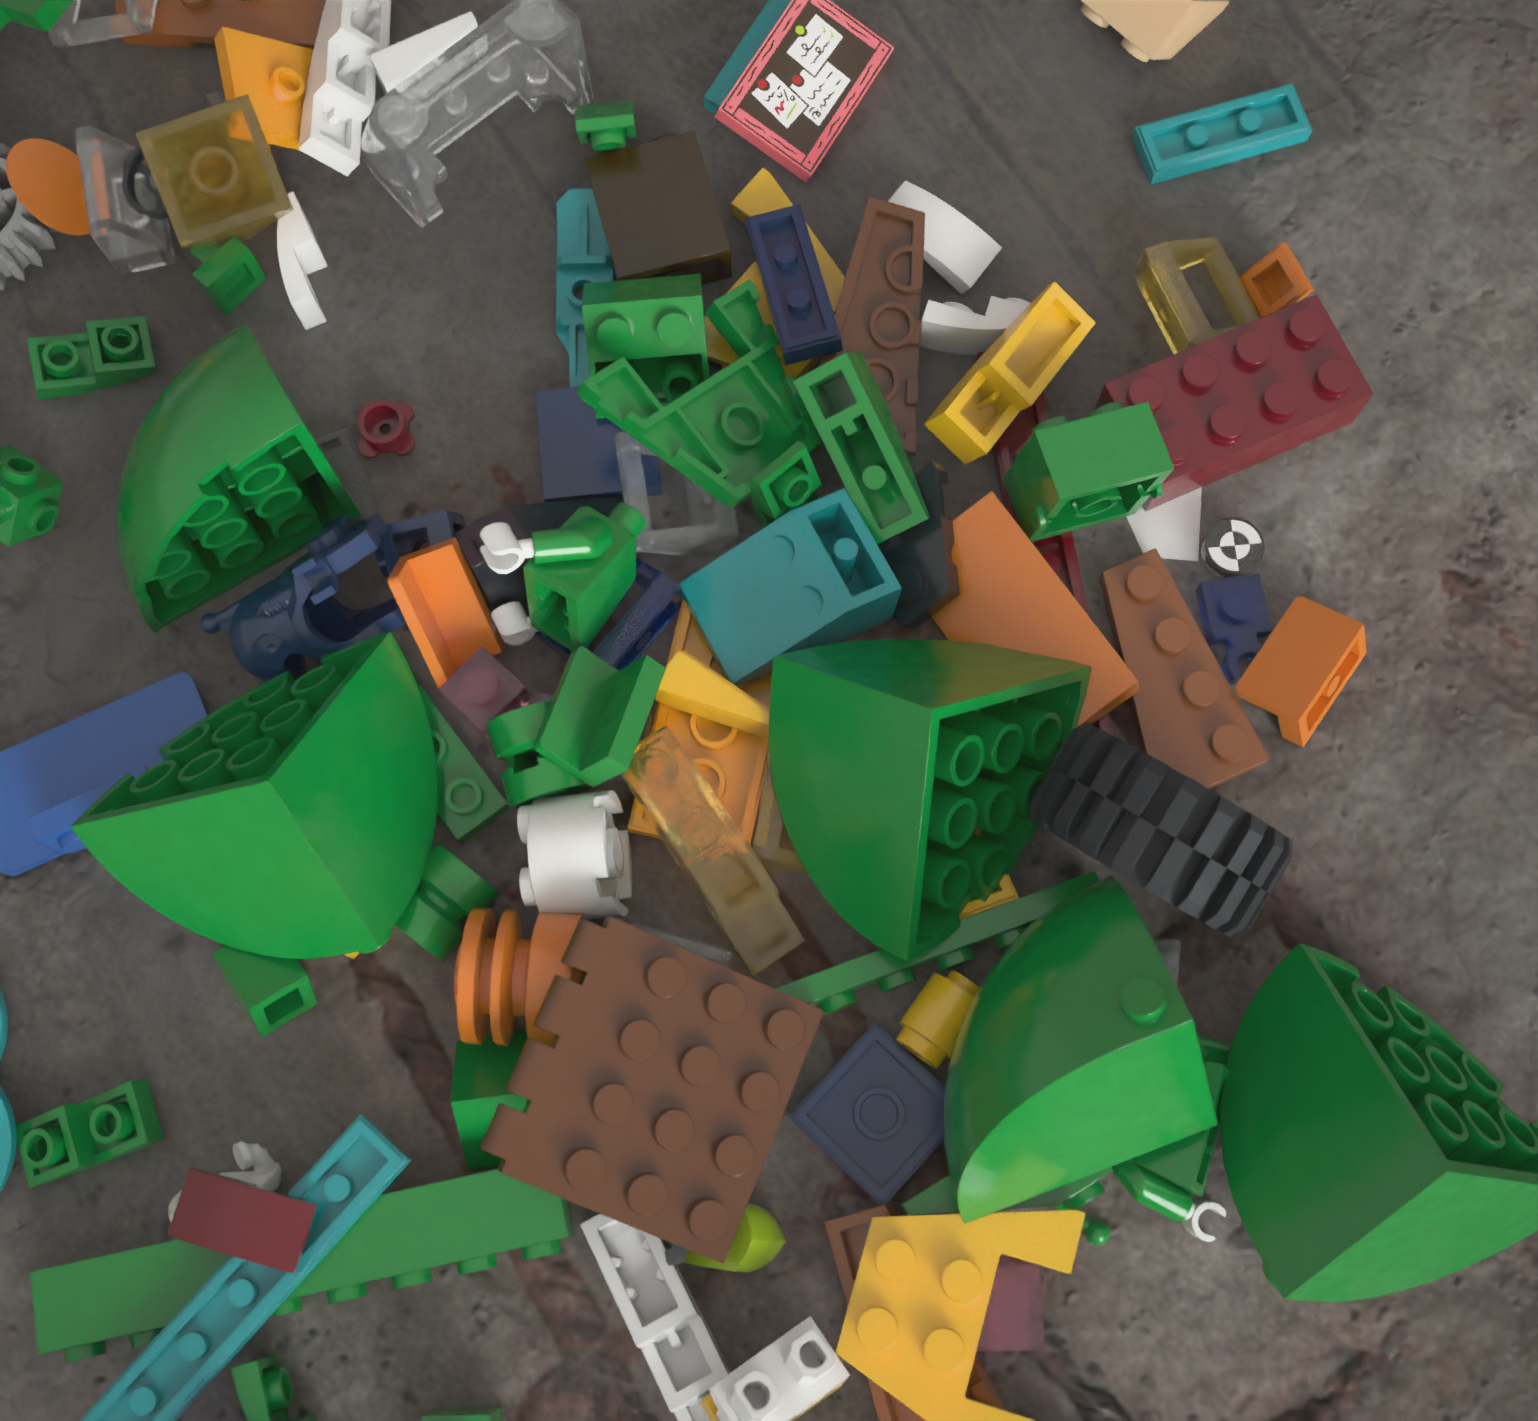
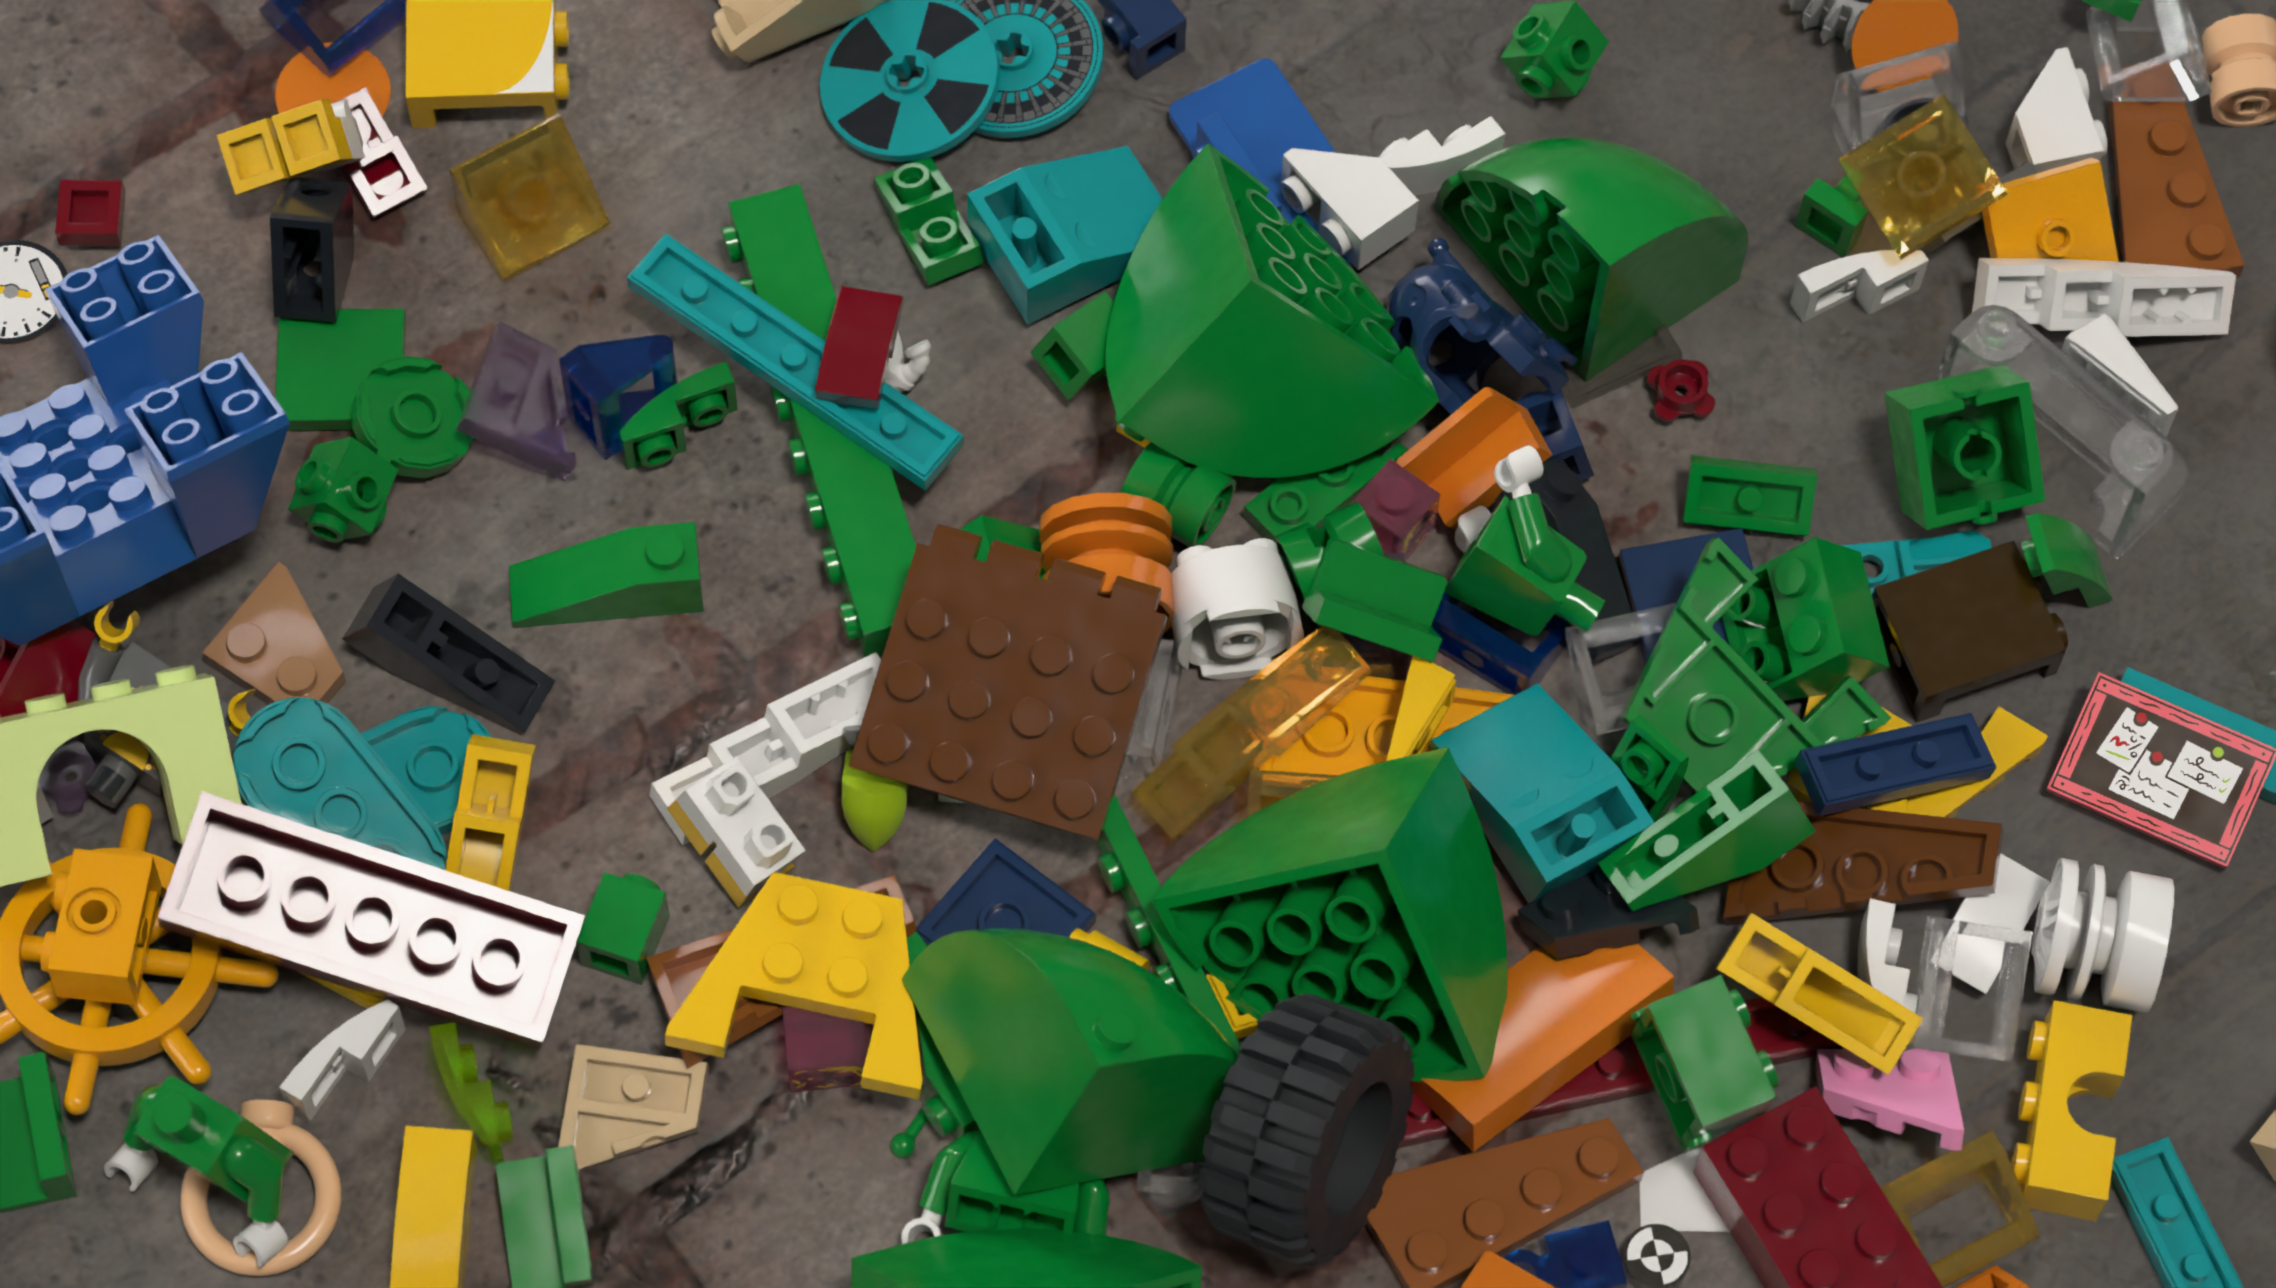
camera: 80 degrees right, 10 degrees down
green slope [27,316,156,400] -> none
none -> teal slope [967,146,1163,325]
none -> white slope [1280,148,1419,270]
none -> white slope [1379,116,1506,196]
none -> green plate [1683,455,1818,536]
none -> bright pink wing [1815,1048,1964,1151]
none -> green brick [1884,364,2046,530]
none -> clear tile [1908,915,2033,1062]
none -> white slope [2006,47,2107,173]
none -> yellow arch [2009,1000,2133,1222]
none -> white wheel [2031,858,2174,1013]

